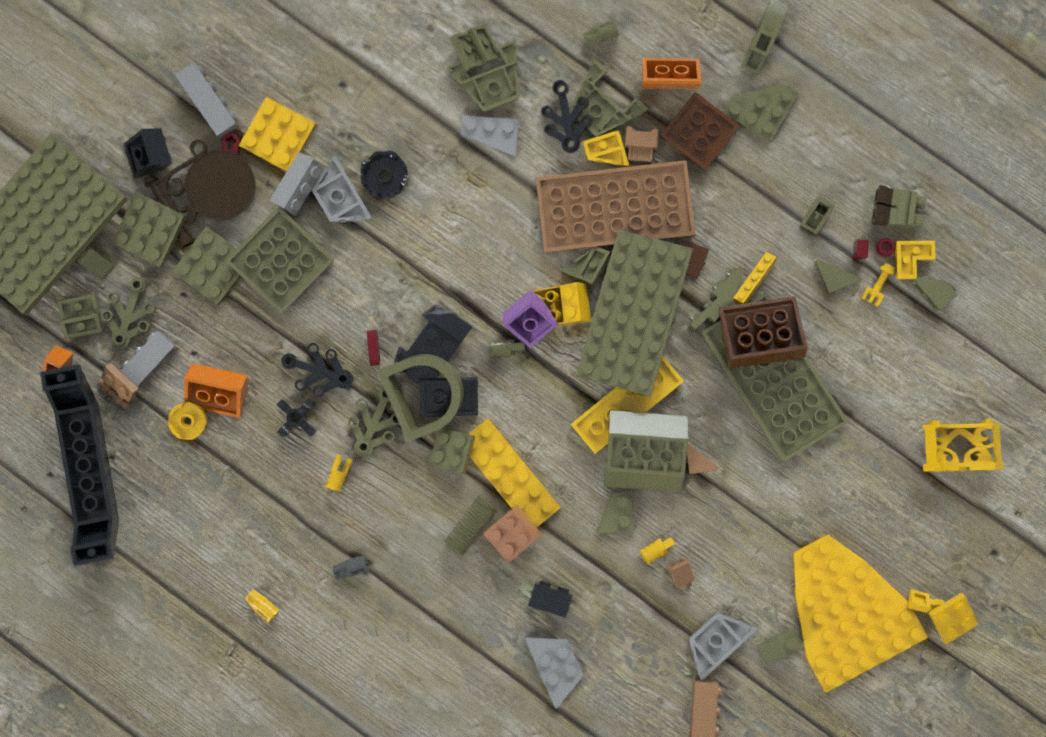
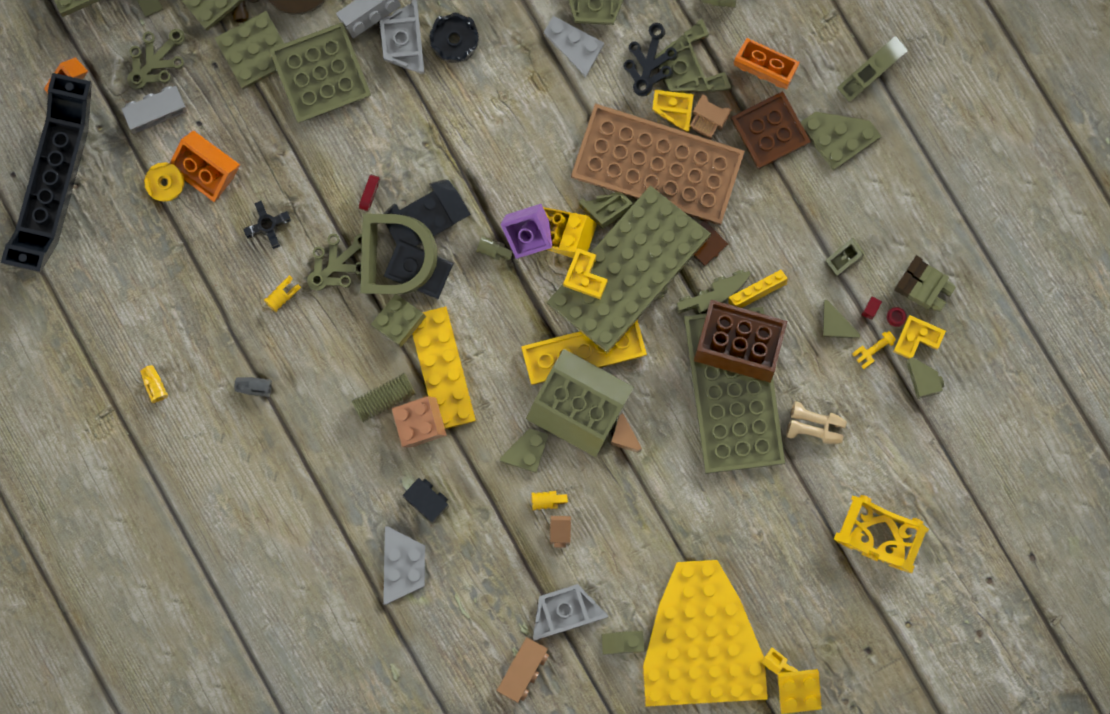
camera: 15 degrees right, 5 degrees down
olive slope [57,293,103,339] -> none
medium nougat plate [97,363,139,410] -> none
black plant [282,343,353,397] -> none
none -> yellow plate [563,248,608,300]
none -> tan piece [786,401,847,444]

